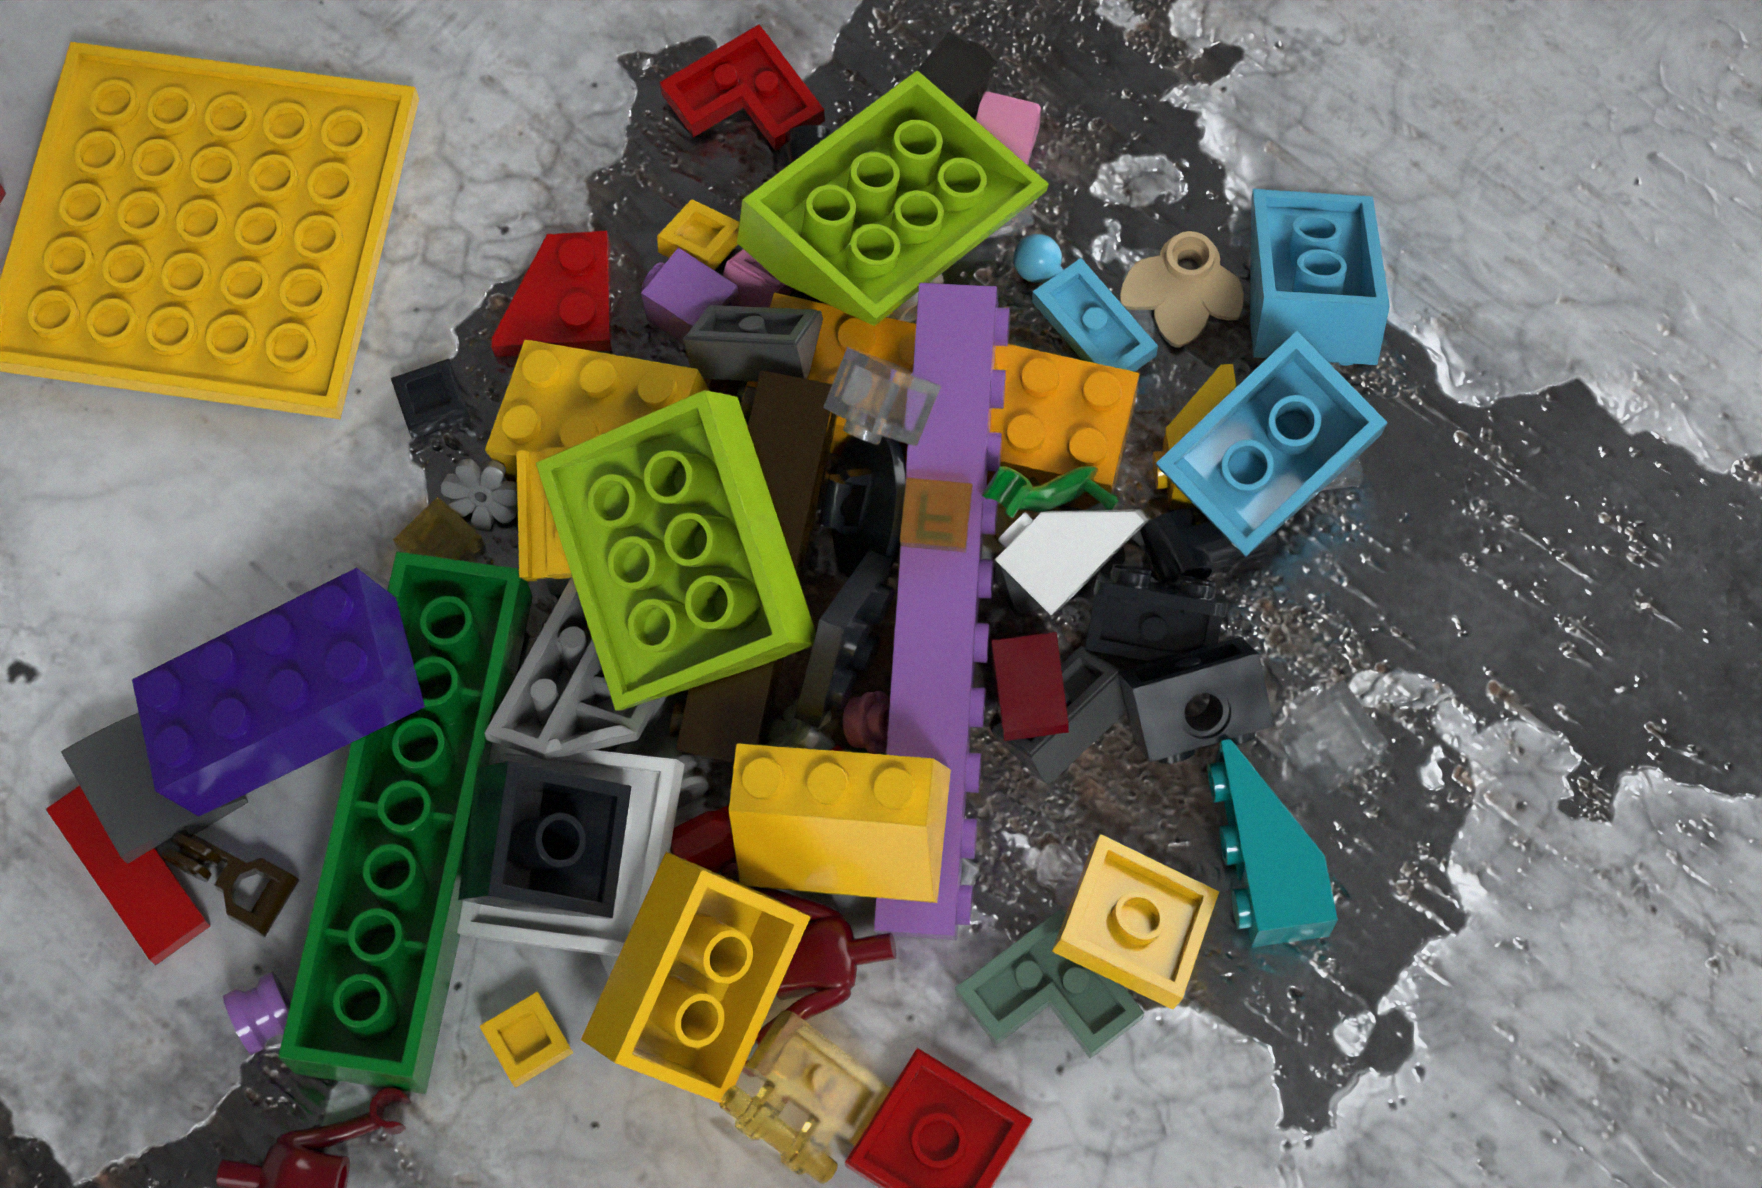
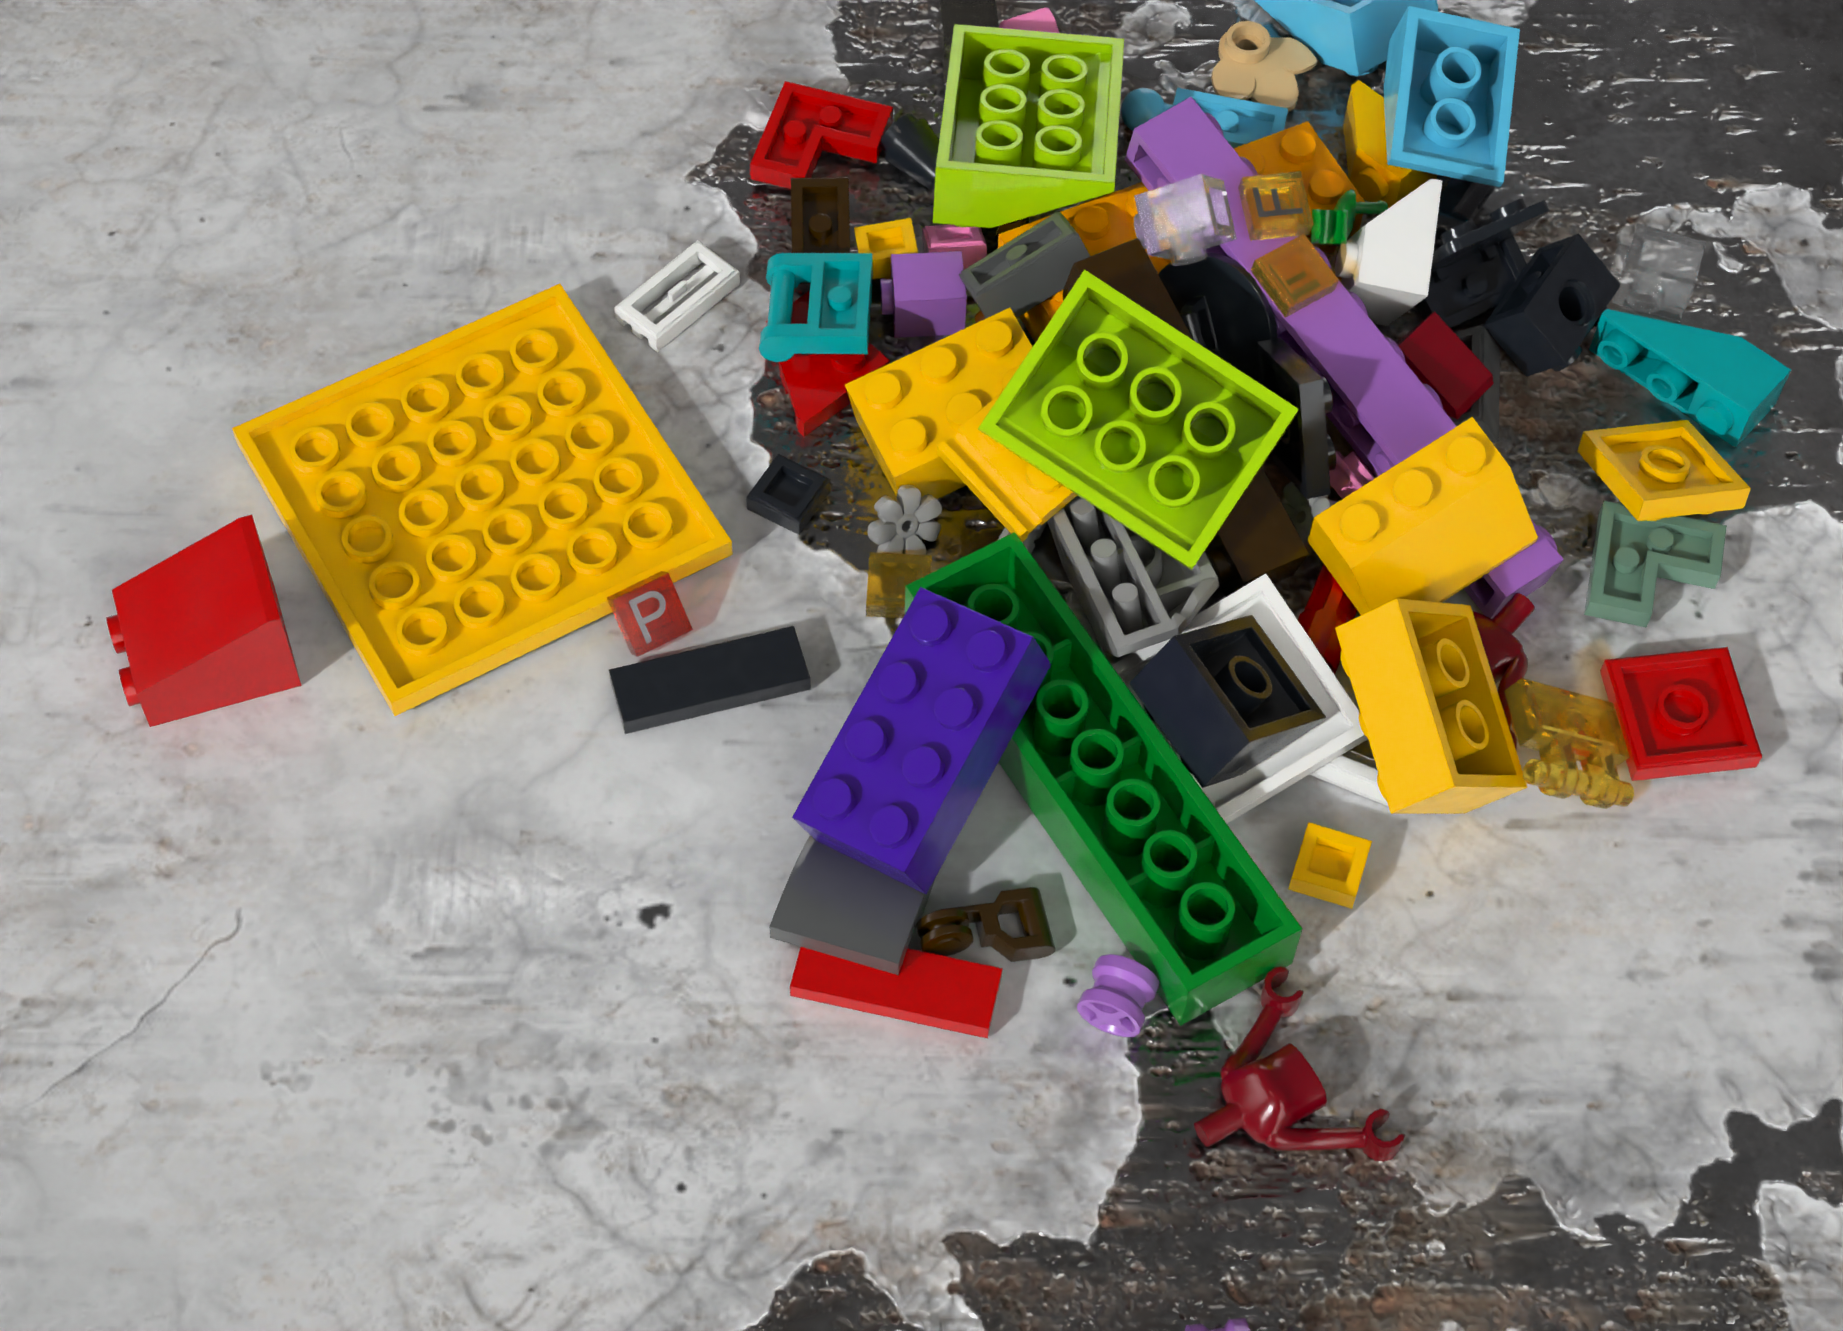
camera: 45 degrees left, 10 degrees down
none -> clear red tile [607,571,693,657]
none -> black tile [609,626,811,734]
none -> white tile [614,240,740,352]
none -> teal plate [759,253,873,362]
none -> dark brown plate [791,177,850,284]
none -> clear yellow tile [1238,171,1313,241]

